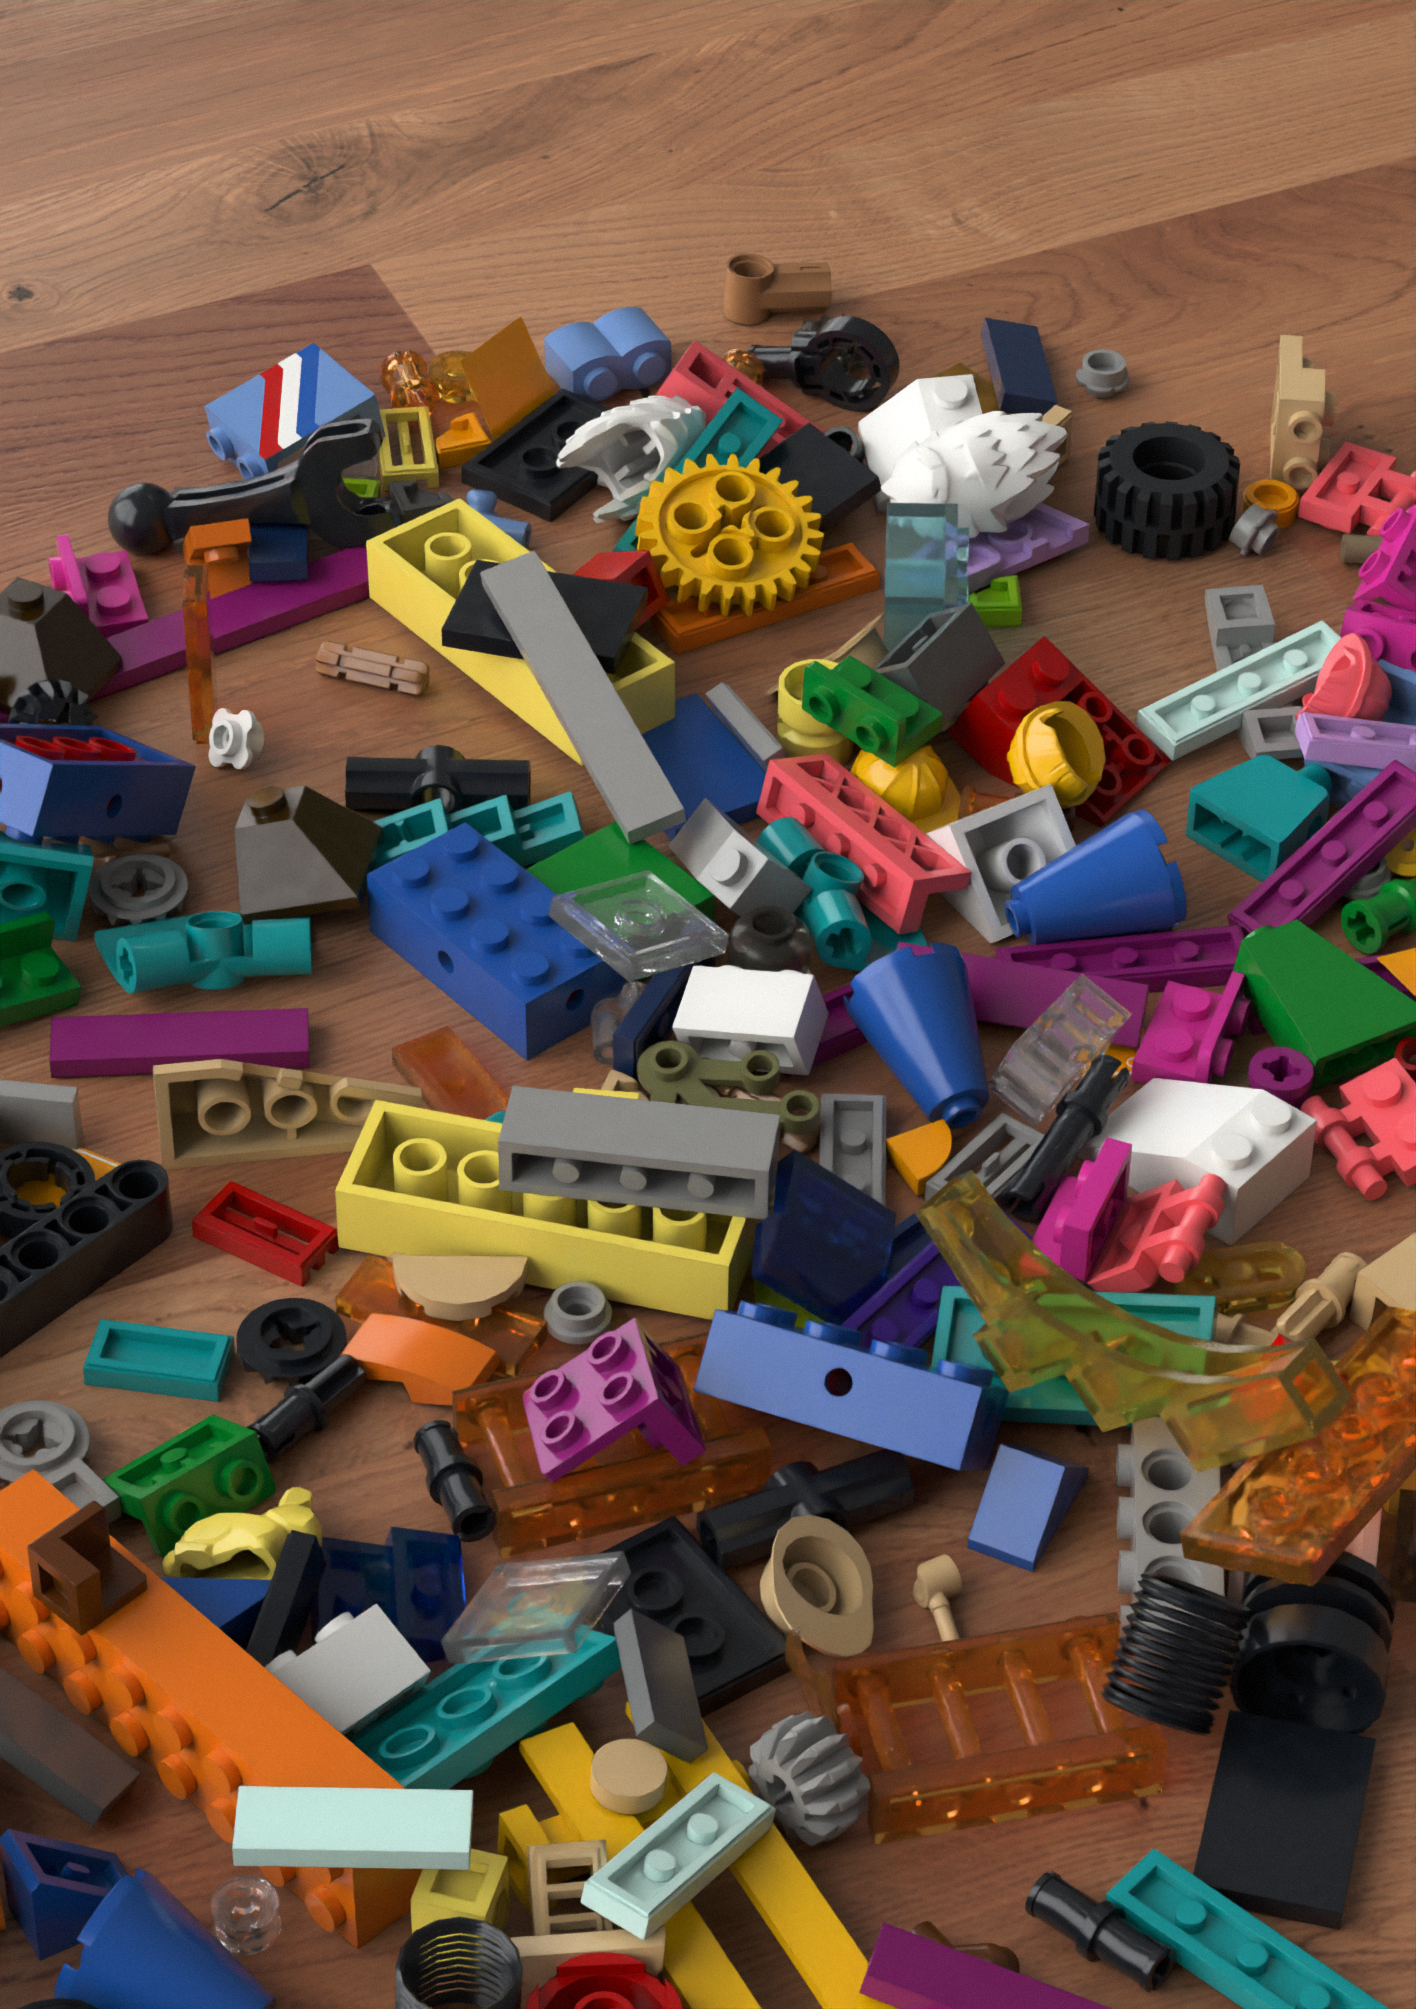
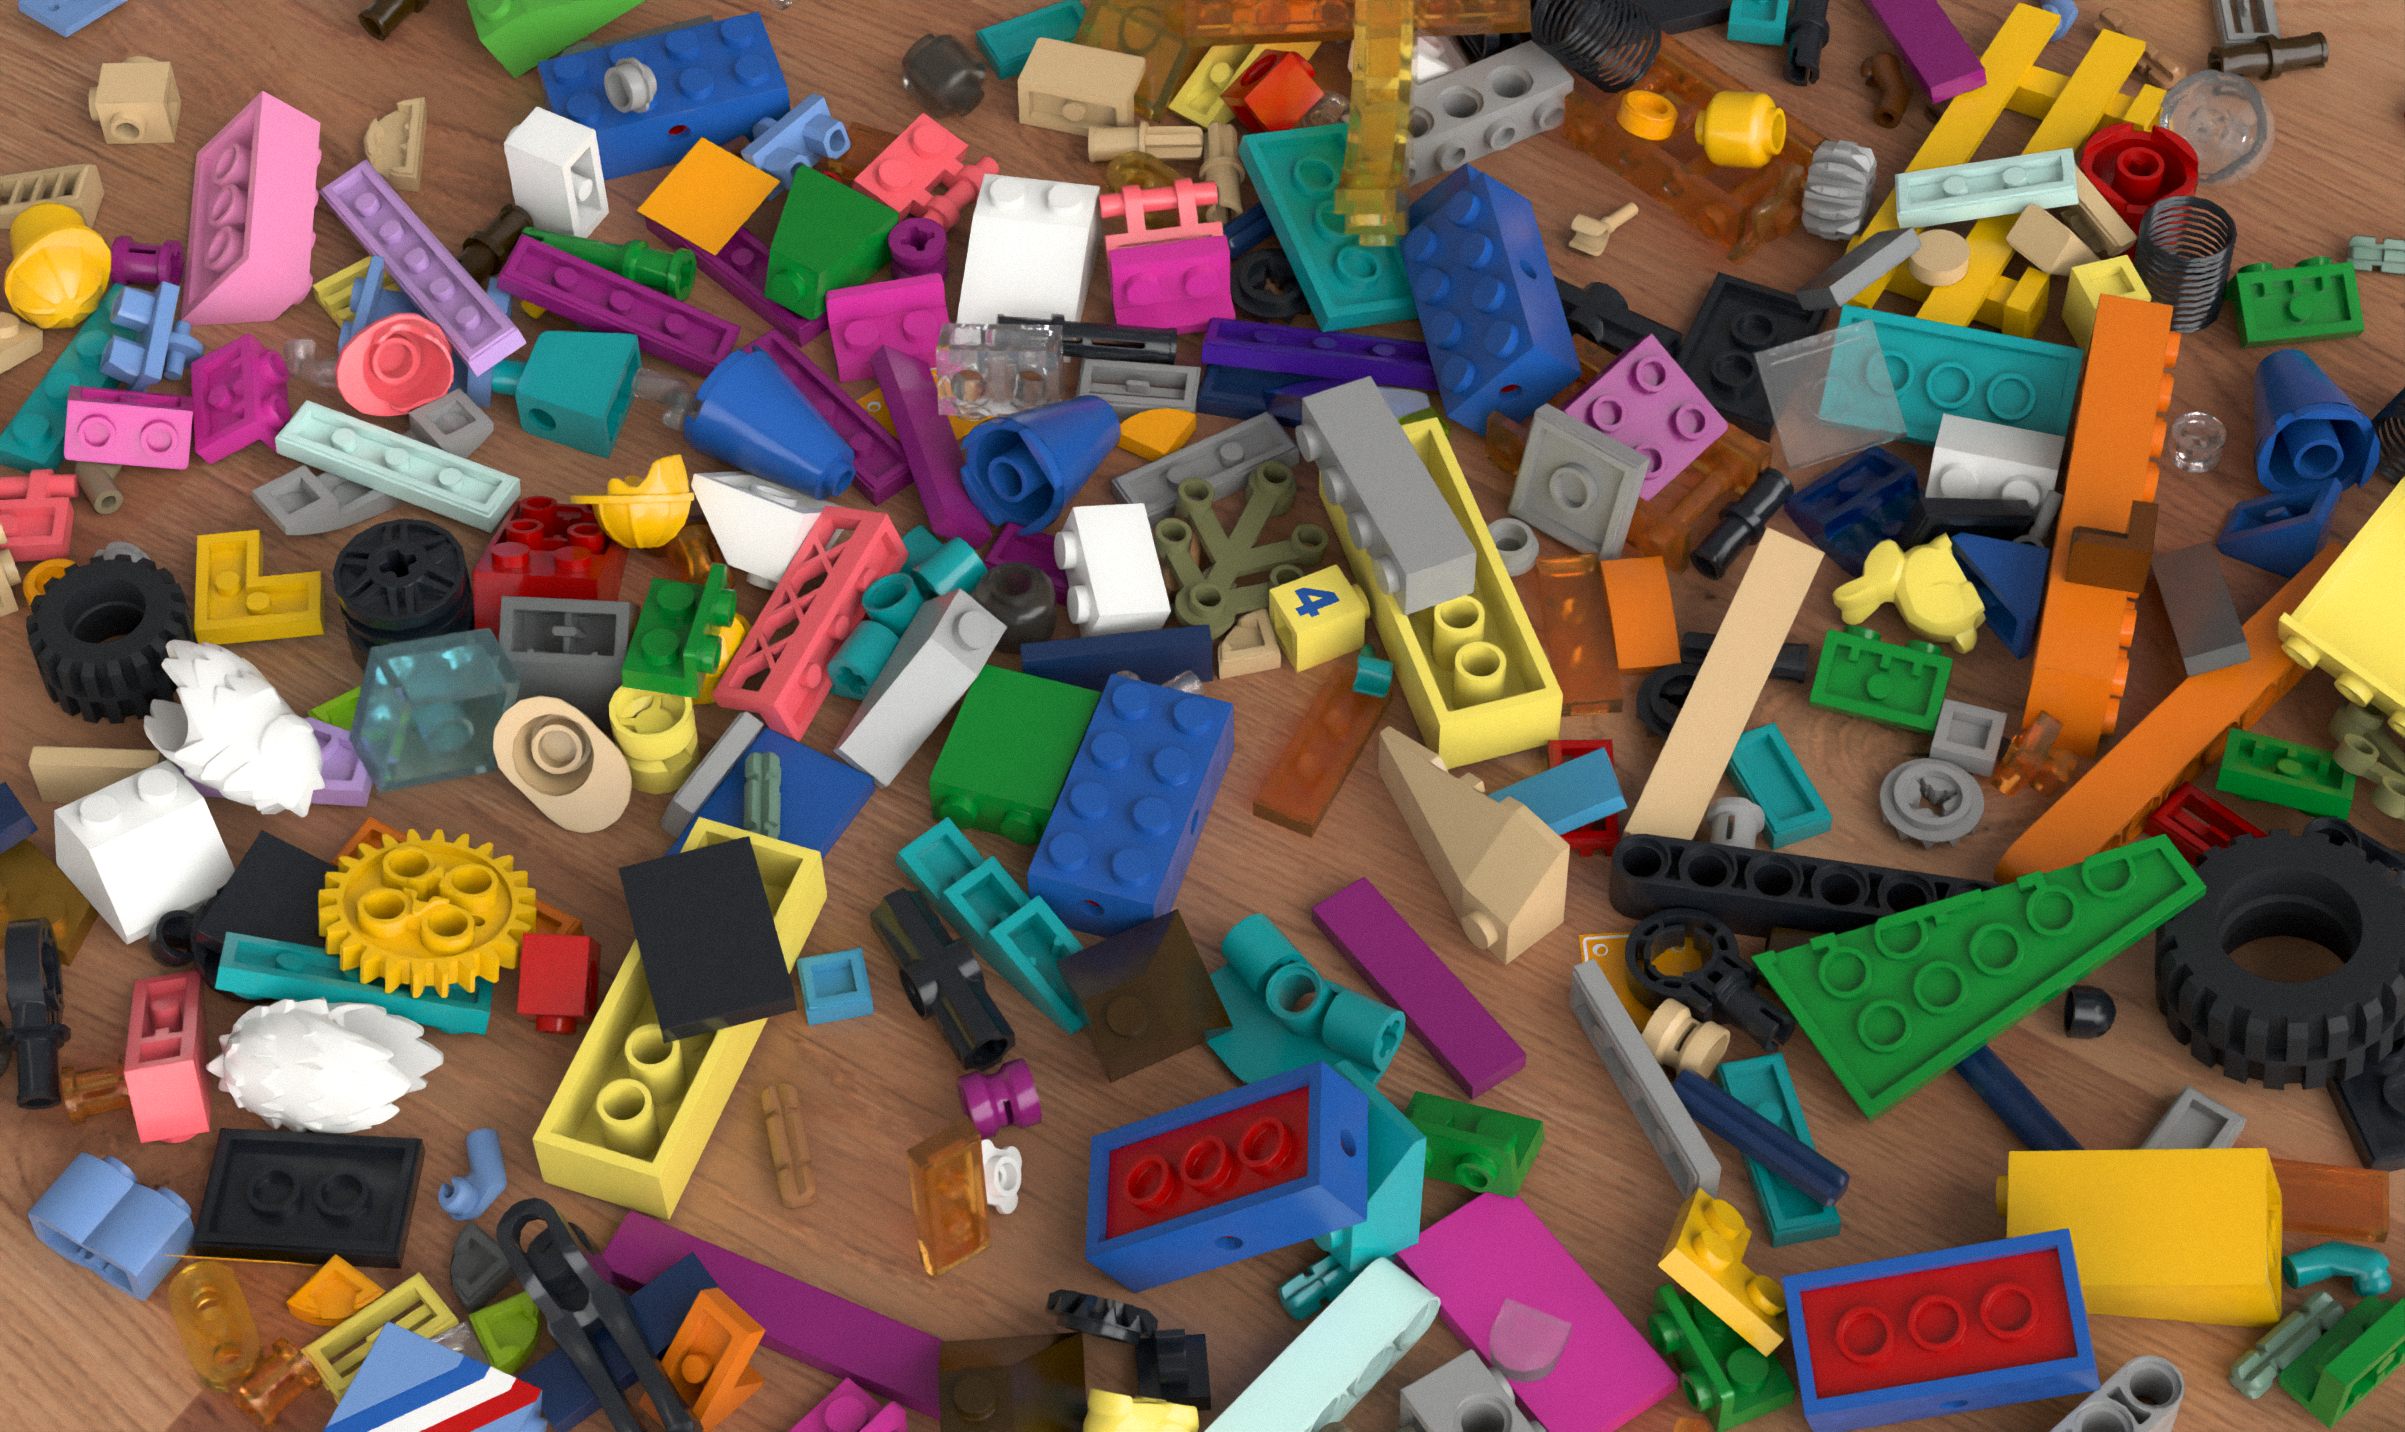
camera: 120 degrees left, 10 degrees up
light aqua tile [232,1786,474,1870] -> none
tan tile [392,1255,528,1321] -> none
light grey tile [480,550,686,845] -> none
clear tile [548,870,729,982] -> none
tan piece [760,1515,874,1659] -> none
none -> yellow plate [194,530,325,645]
none -> black wheel [333,518,479,688]
none -> clear arm [632,367,702,432]
none -> sand green axle [743,751,781,839]
none -> dark azure tile [796,947,874,1026]
none -> magenta wheel [956,1058,1042,1142]
none -> dark azure tile [1487,747,1628,836]
none -> light grey tile [1507,403,1650,563]
none -> light orange tile [1617,90,1678,140]
none -> tan tile [1620,527,1825,841]
none -> yellow head [1695,90,1786,168]
none -> light grey bush [1706,796,1765,849]

